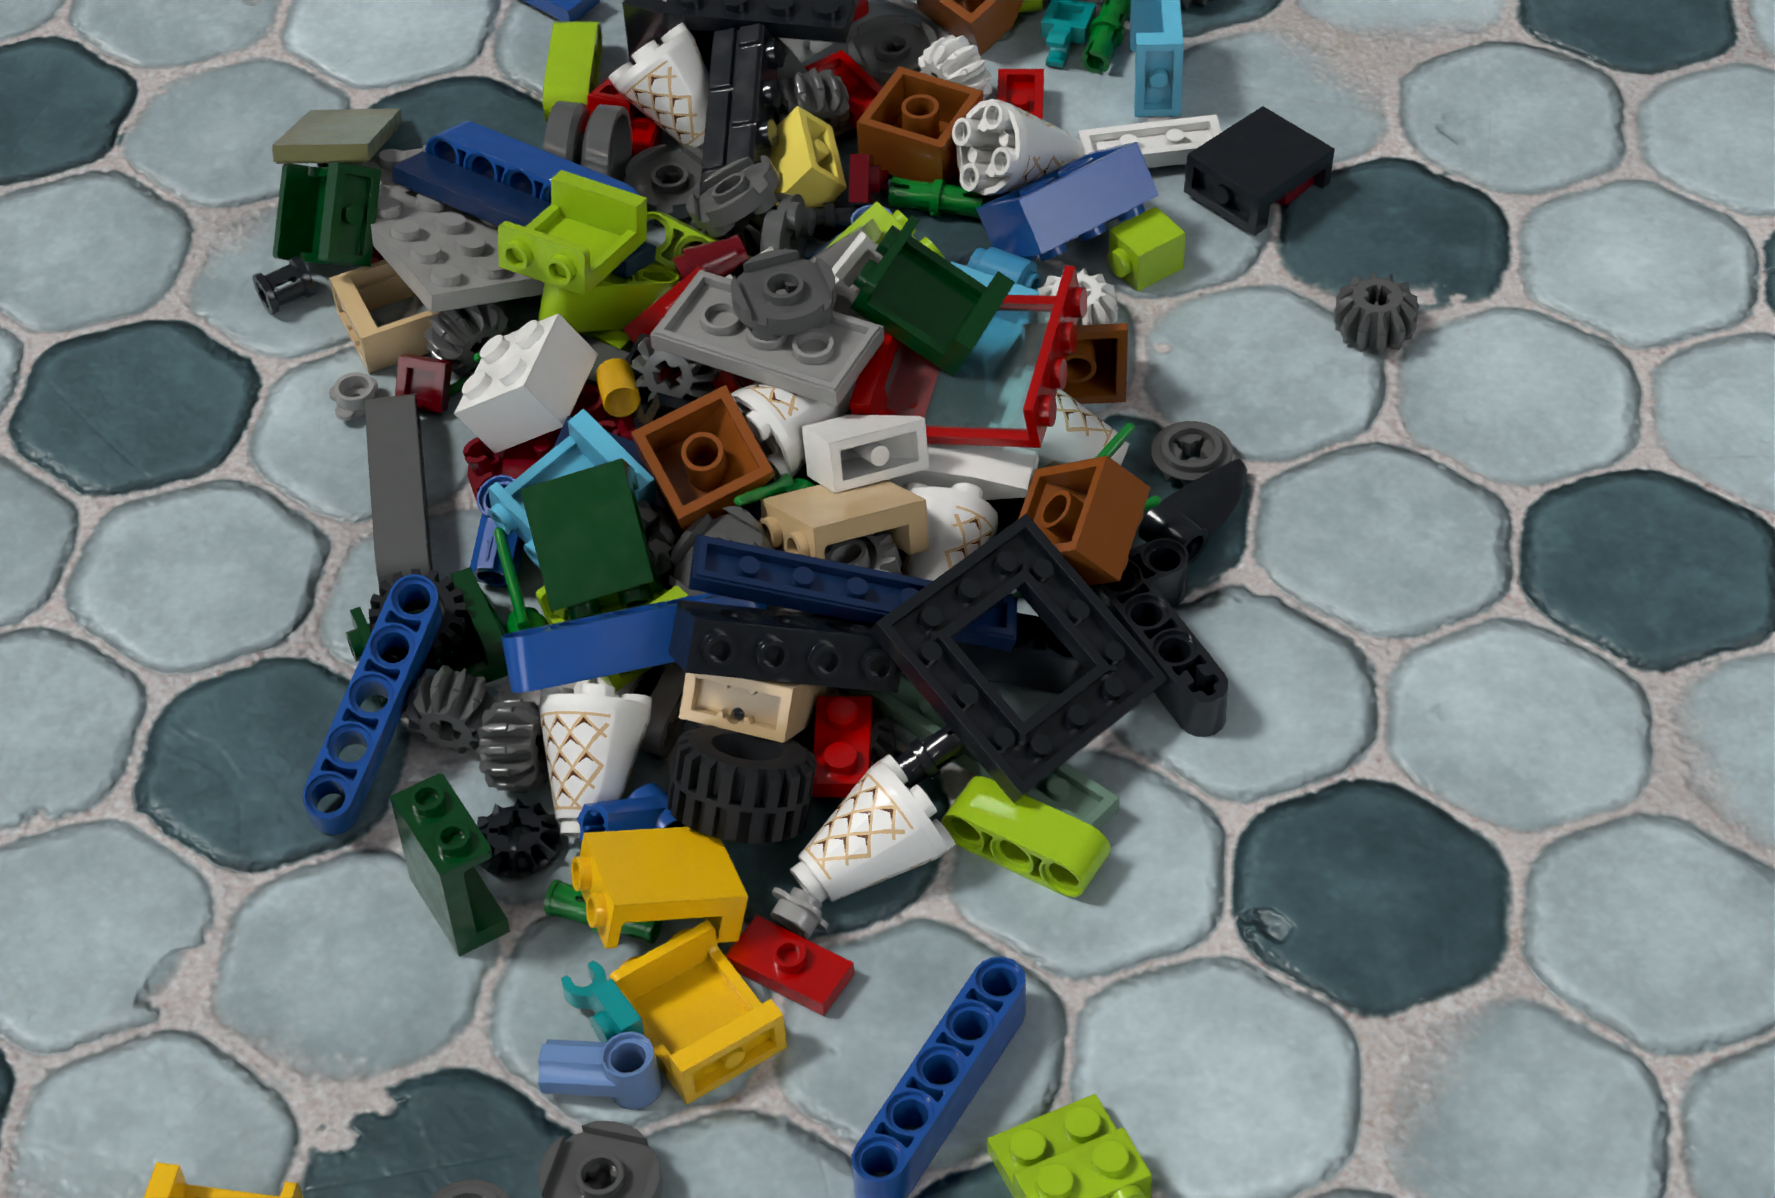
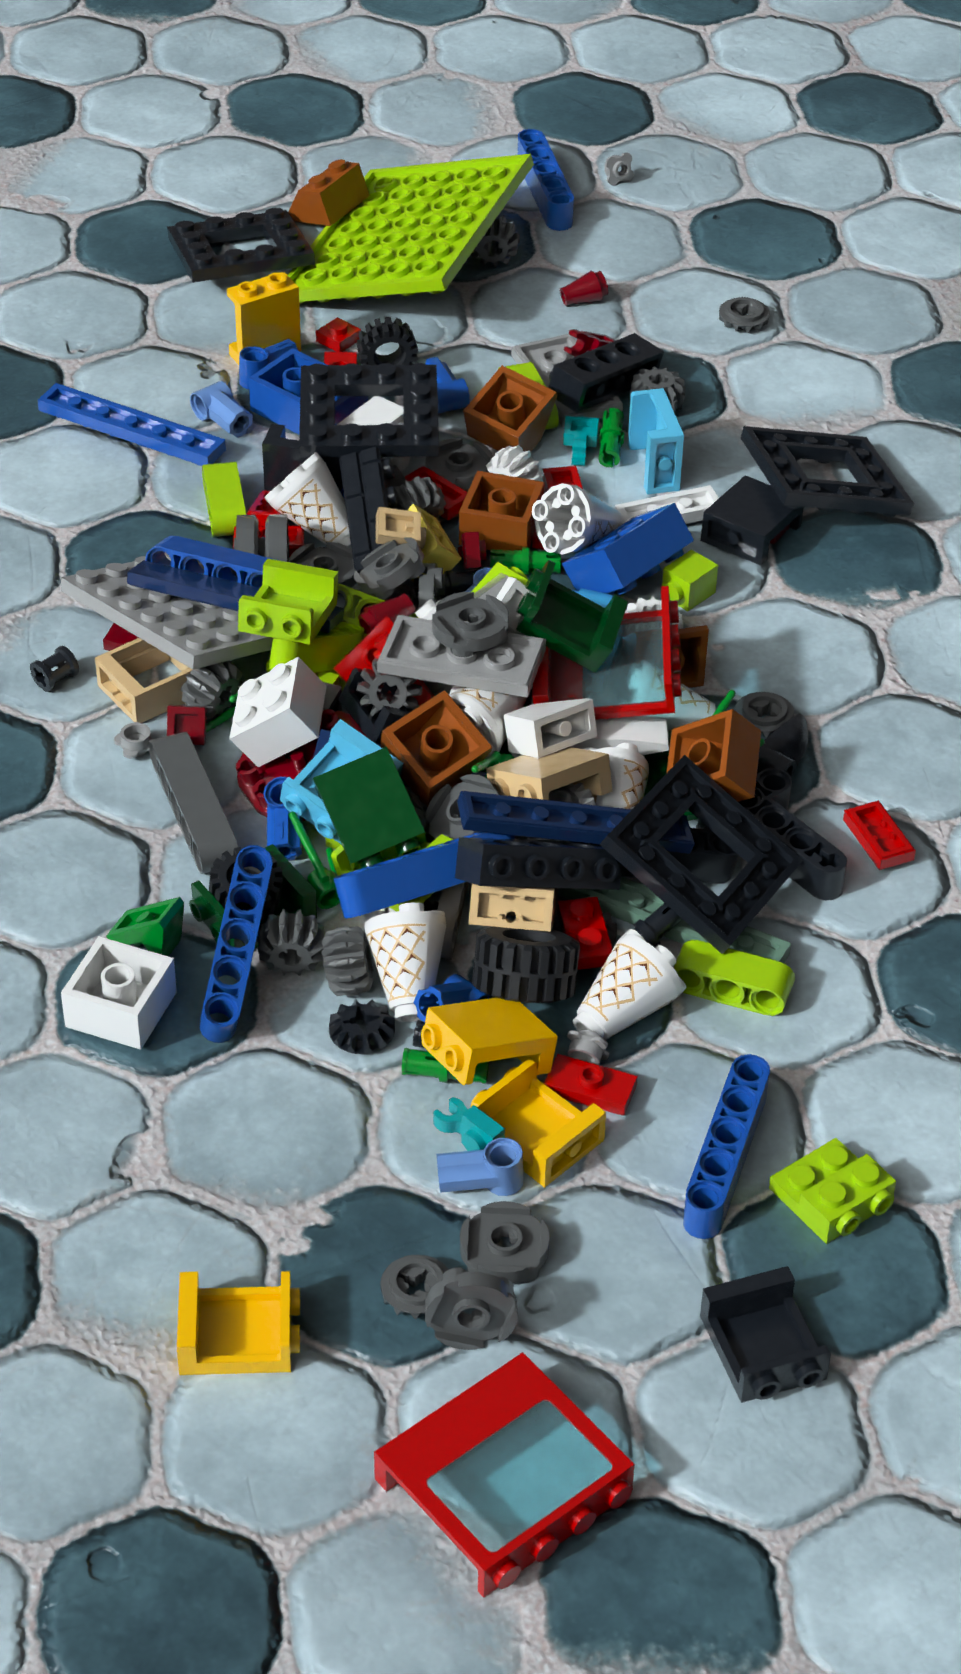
camera: 15 degrees left, 5 degrees down
olive tile [272,108,402,164] -> none
dark green panel [273,162,381,267] -> none
dark green panel [390,773,510,957] -> none
yellow piece [595,358,641,417] -> none
dark grey gear [1333,272,1419,355] -> none
none -> white brick [61,936,177,1050]
none -> green slope [106,897,184,956]
none -> tan bracket [376,507,426,549]
none -> black plate [740,426,914,517]
none -> red plate [843,800,916,870]

